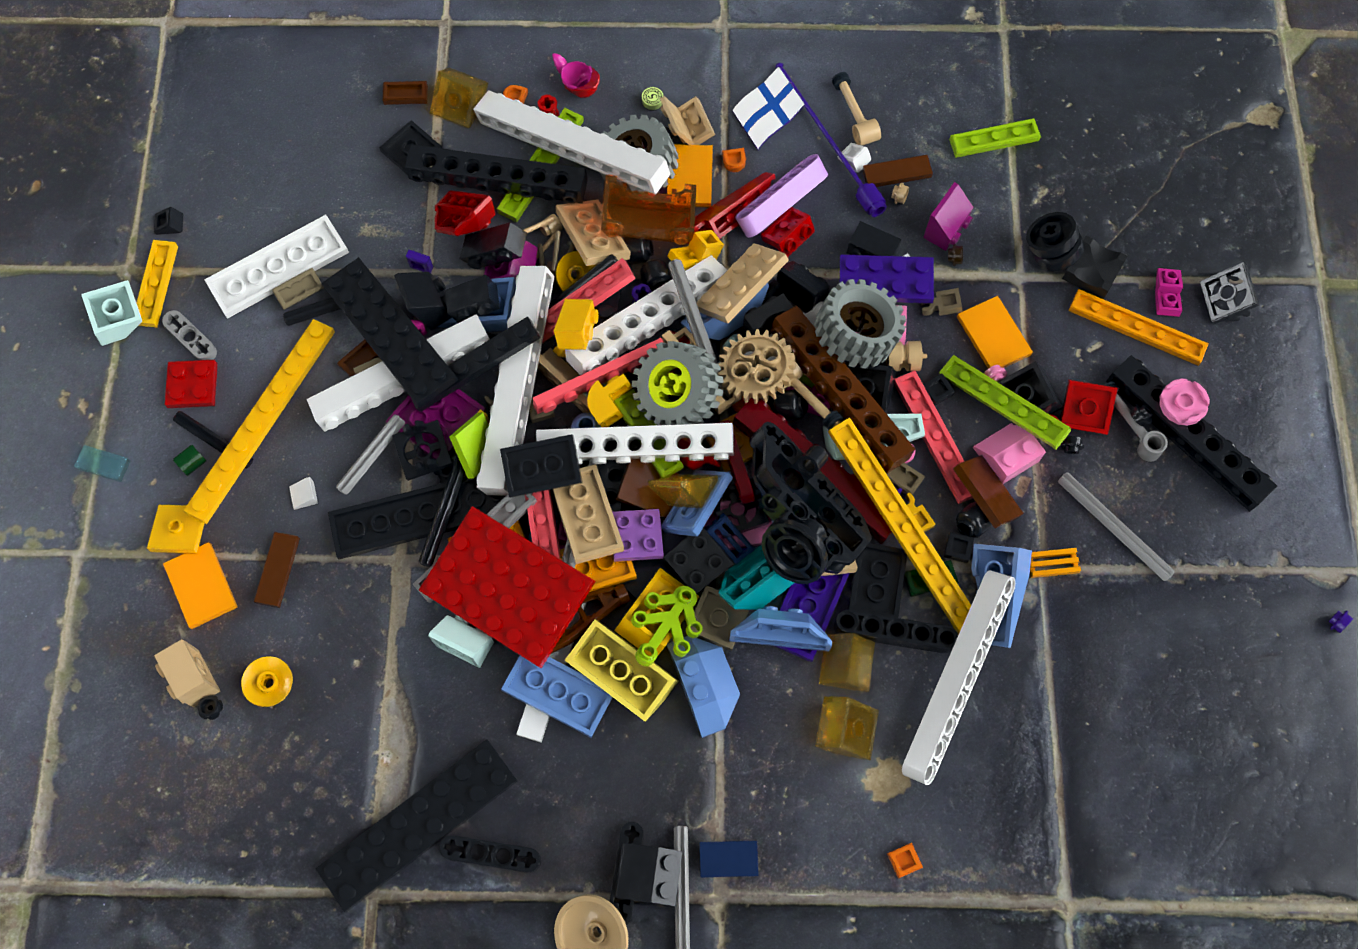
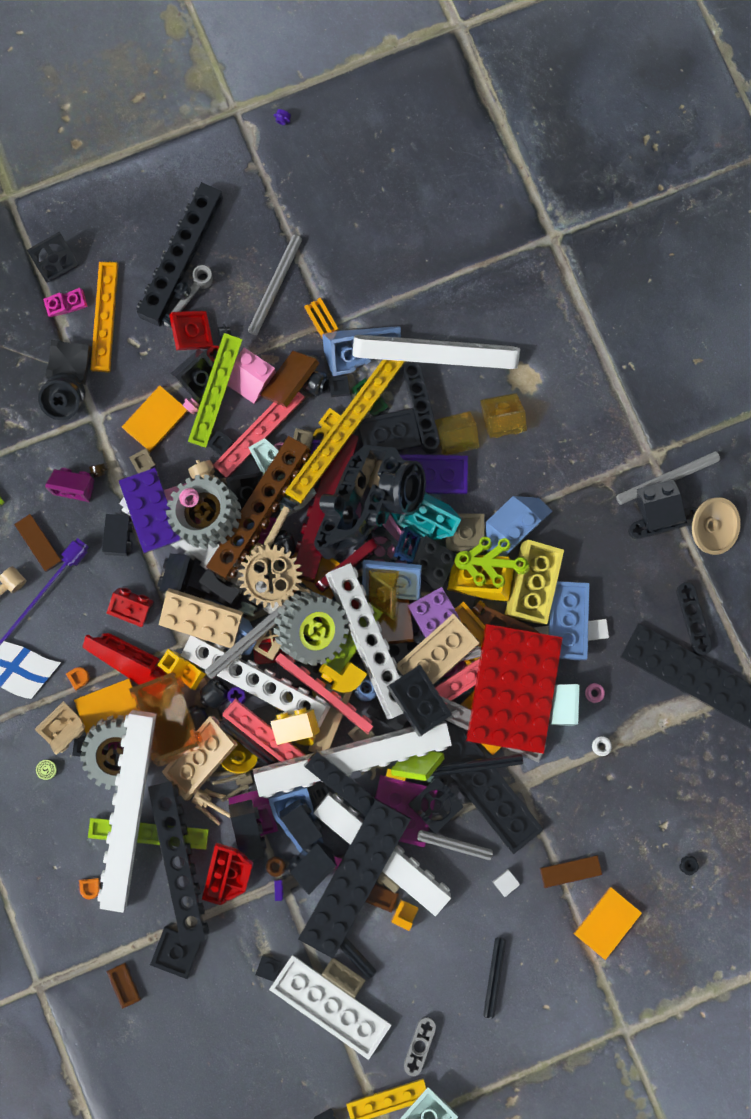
camera: 120 degrees left, 10 degrees up
clear light blue tile [74,445,131,482] -> none
yellow plate [147,505,205,553] -> none
tan brick [154,639,221,707] -> none
red plate [165,360,218,408] -> none
dark green brick [173,445,207,476] -> none
yellow plate [183,319,335,524] -> none
yellow dish [241,656,293,707] -> none
clear yellow slope [430,68,489,128] -> none
red bush [538,95,559,117] -> none
dark pink hair [552,53,600,98] -> none
dark blue piece [700,841,759,878] -> none
medium blue wedge [729,606,832,651] -> none
beam [736,154,828,238] -> none
white slope [837,143,871,173] -> none
orange tile [887,843,923,878] -> none
tan plate [891,183,909,204] -> none
bright pink tile [1159,378,1210,426] -> none
none -> bright pink plate [179,488,199,507]
none -> black plate [255,955,281,982]
none -> reddish brown plate [266,857,286,877]
none -> light orange panel [391,899,418,931]
none -> bright pink plate [585,683,605,703]
none -> white plate [592,737,612,756]

